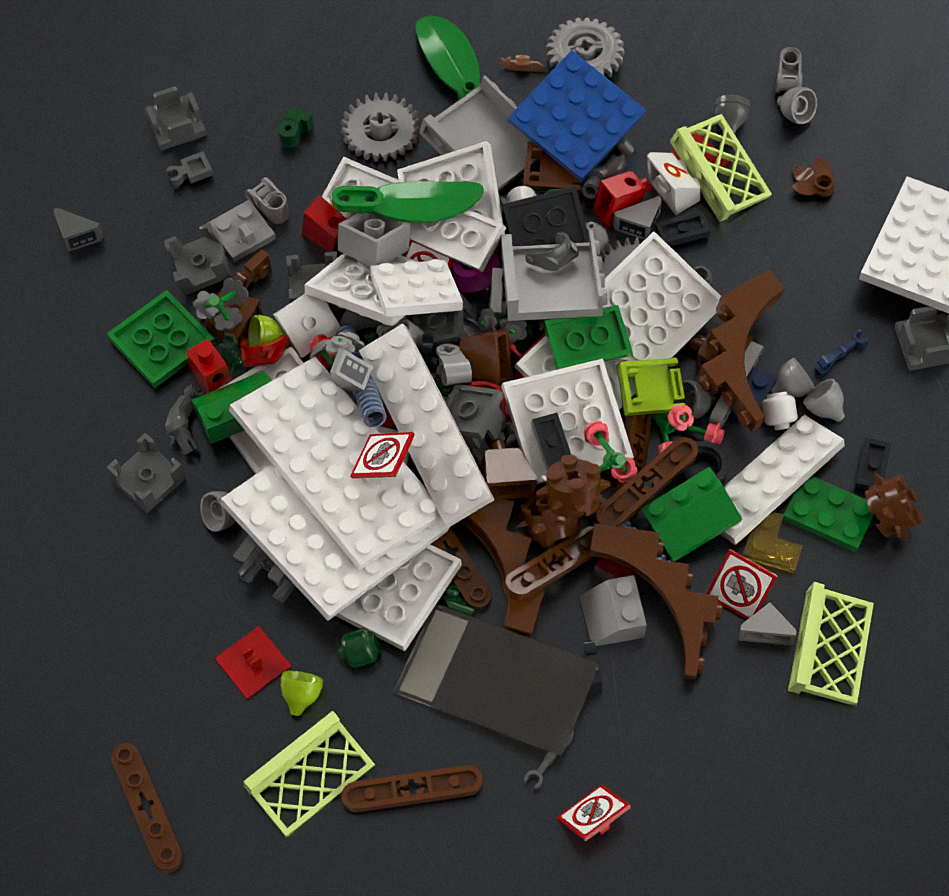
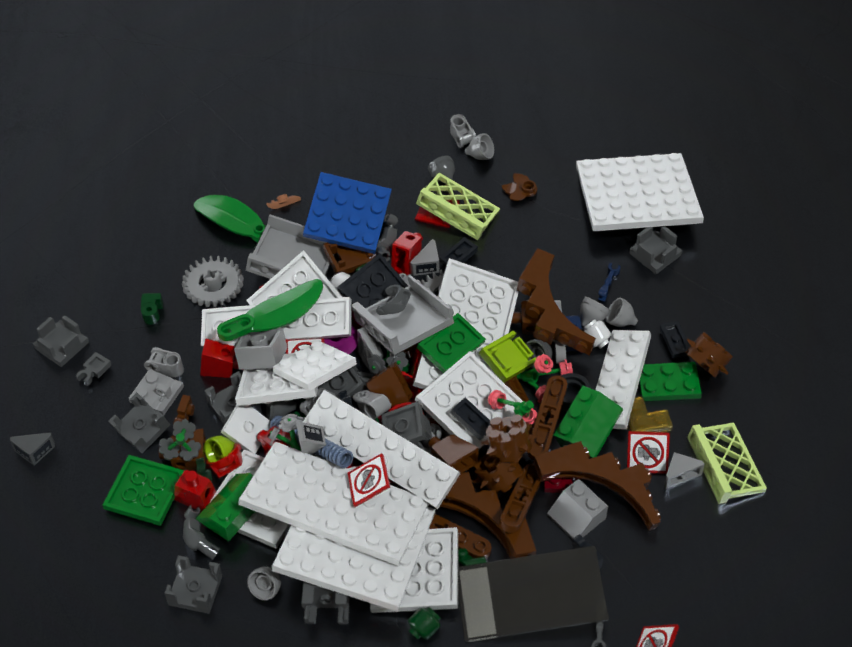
camera: 30 degrees left, 10 degrees down
light grey gear [546,18,624,77] -> none
white slope [647,152,702,215] -> none

